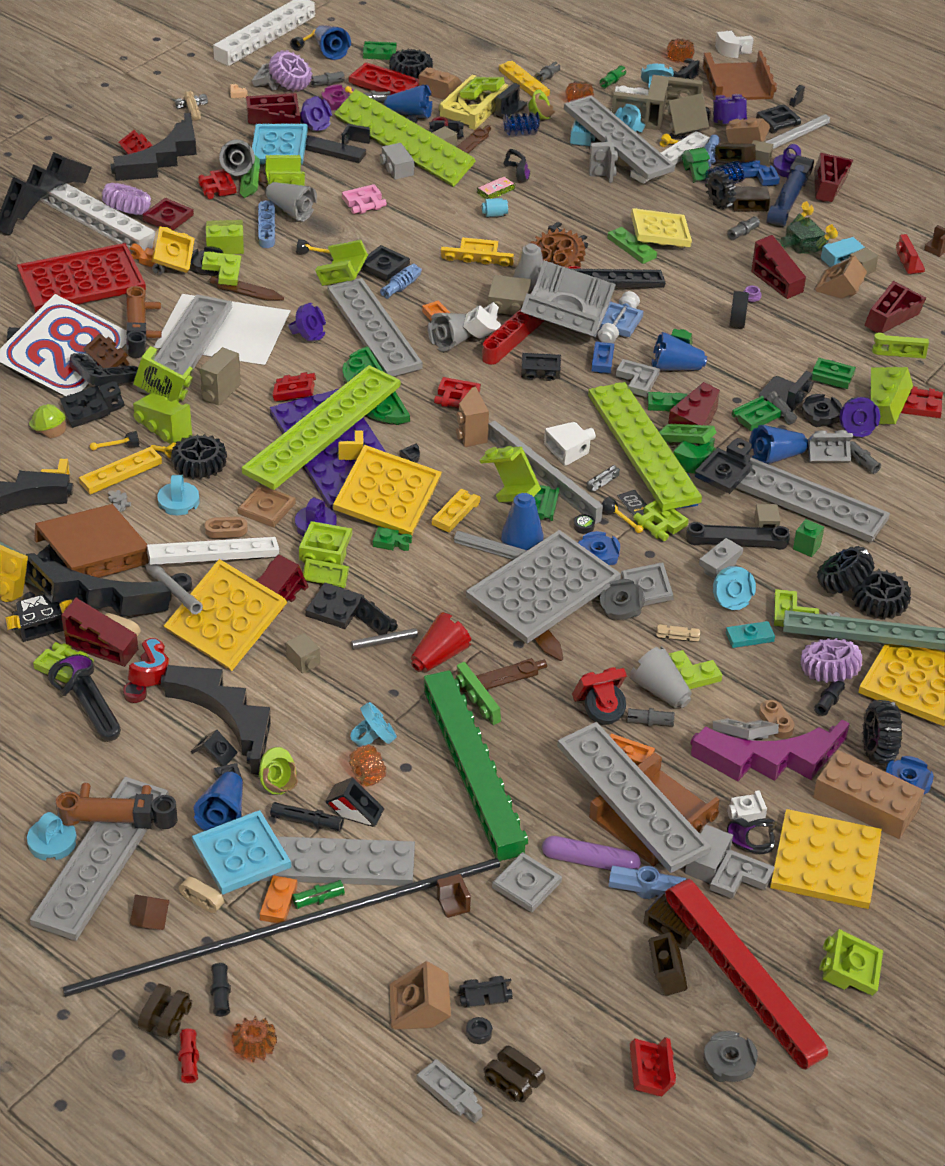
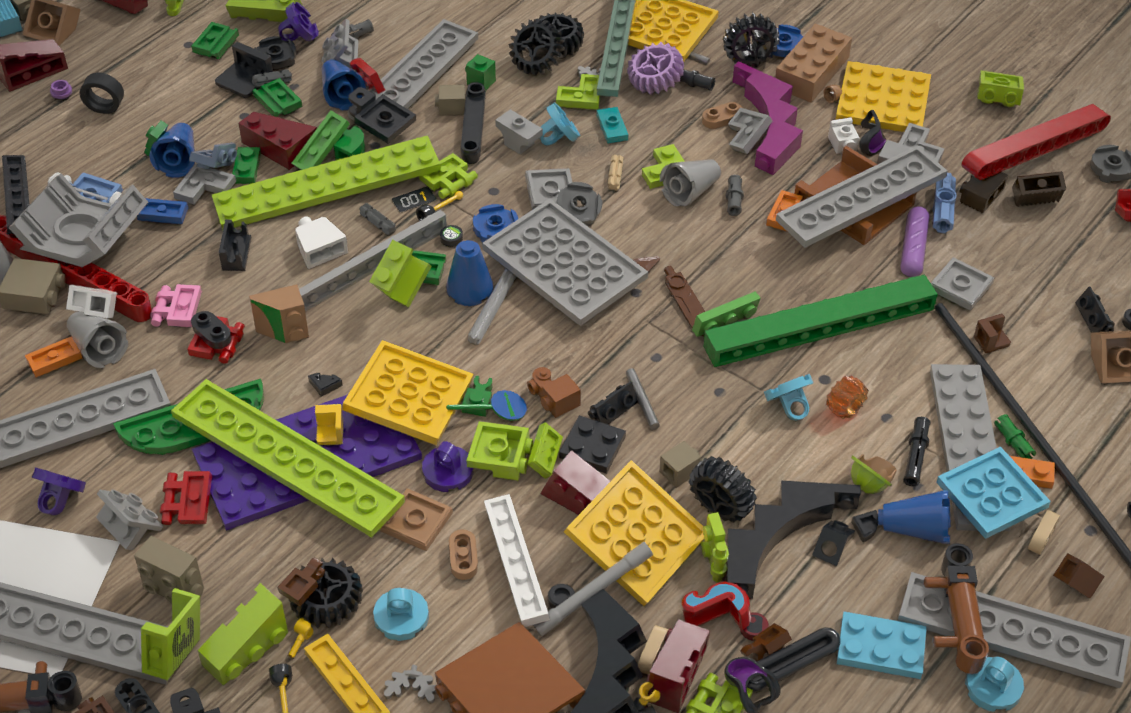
camera: 90 degrees left, 5 degrees up
black slope [325,777,385,827] -> none
red cone [411,612,472,673] -> none
yellow plate [432,489,481,533] -> none
black bracket [521,353,561,380] -> none
plate [572,667,627,725] -> none
none -> light grey bracket [96,489,163,550]
none -> bright pink plate [151,284,202,327]
none -> sand blue bracket [189,142,237,169]
none -> black plate [191,311,232,349]
none -> black hinge [219,219,252,271]
none -> reddish brown plate [277,557,325,606]
none -> red plate [350,58,385,94]
none -> blue piece [446,390,527,421]
none -> dark orange brick [527,367,581,418]
none -> black gear [688,456,757,523]
none -> lime plate [701,512,729,582]
none -> reddish brown plate [740,623,792,662]
none -> medium nougat hinge [823,85,842,103]
none -> medium azure plate [836,611,927,679]

